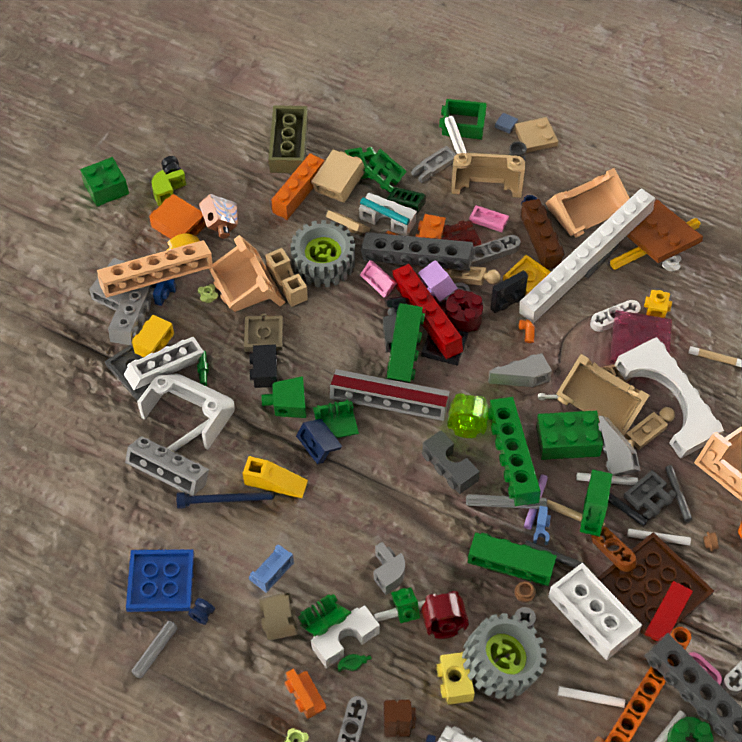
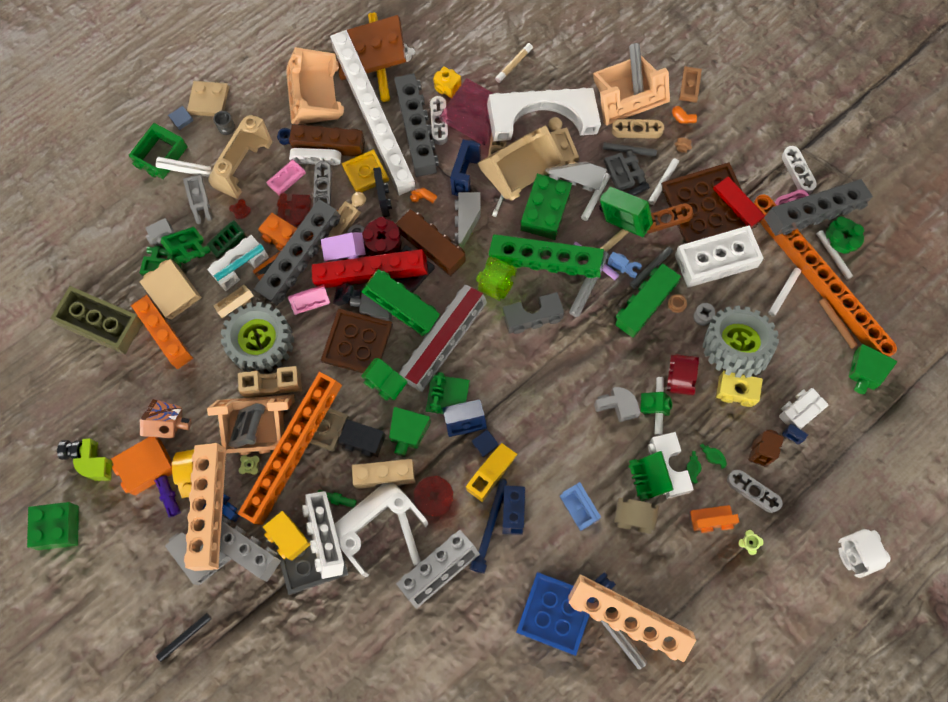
camera: 65 degrees left, 15 degrees up
none -> light grey brick [145,218,175,246]
none -> dark purple pin [155,476,181,517]
none -> black bar [156,613,212,662]
none -> dark grey plate [228,403,266,449]
none -> clear red plate [229,199,251,220]
none -> orange brick [238,372,342,525]
none -> white beam [289,148,342,165]
none -> reddish brown plate [321,308,393,373]
none -> tan arch [352,459,415,489]
none -> green brick [361,358,408,401]
none -> dark grey brick [394,73,439,177]
none -> reddish brown brick [396,209,466,276]
none -> clear red plate [414,476,454,517]
none -> dark blue panel [450,139,481,196]
none -> dark blue tile [472,430,499,458]
none -> dark blue panel [502,485,525,535]
none -> light nougat brick [569,574,696,662]
none -> tan beam [612,119,664,138]
none -> green piece [700,443,727,469]

